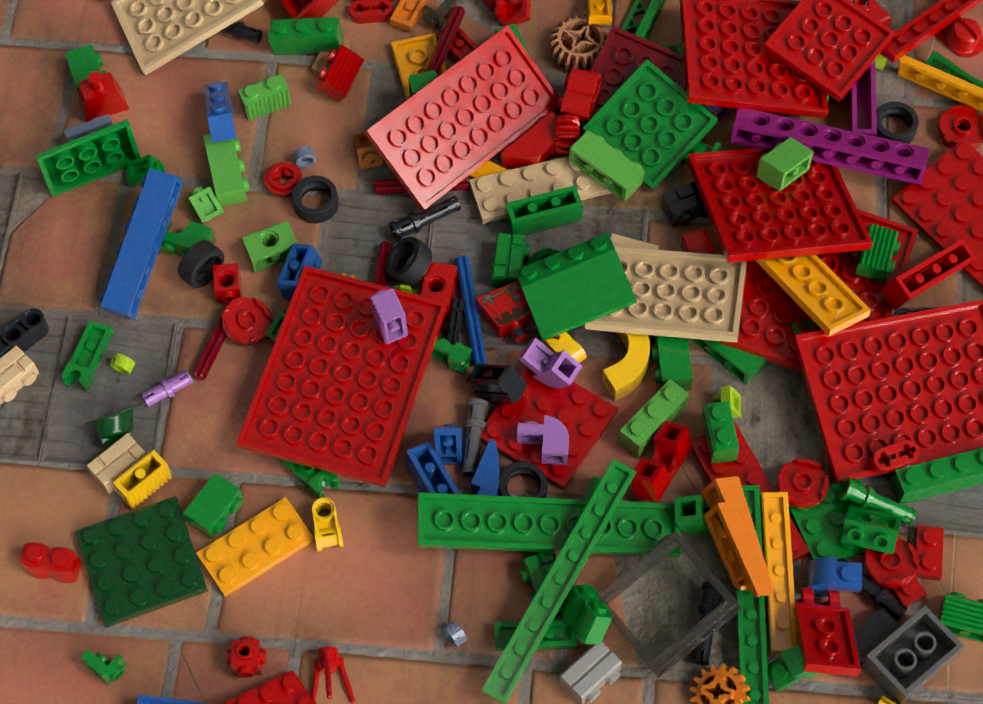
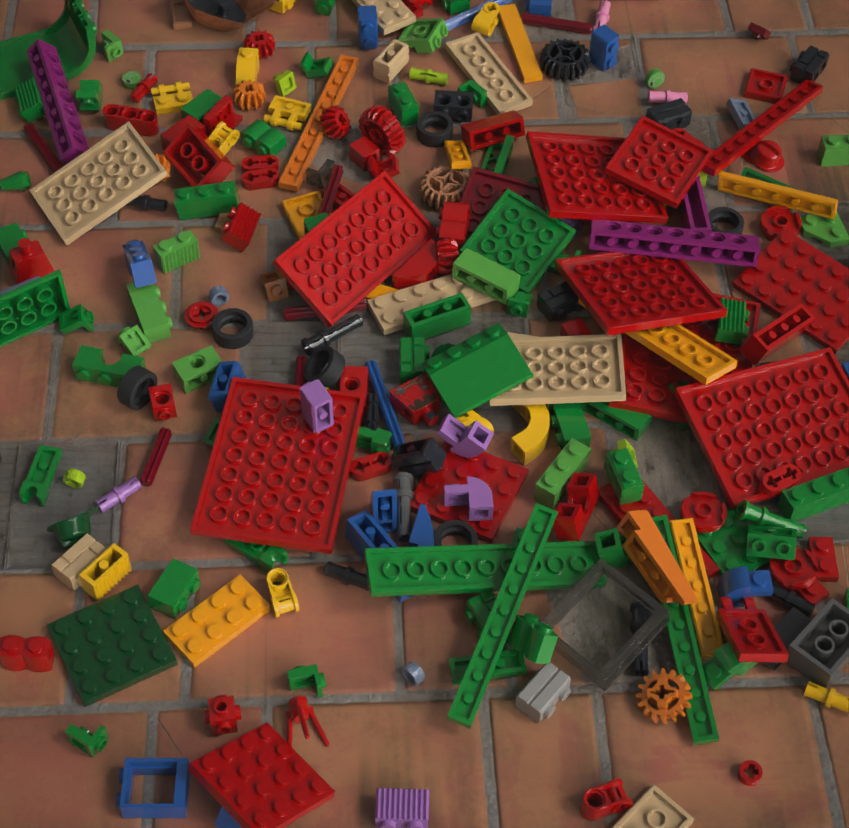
camera: 10 degrees left, 10 degrees down
blue brick [100,168,183,320] -> none
red tile [221,297,272,345] -> none
bright green brick [756,137,814,192] -> none
none -> green bracket [287,664,326,698]
none -> black pin [324,561,369,591]
none -> red beam [350,452,392,482]
none -> green bracket [506,291,533,318]

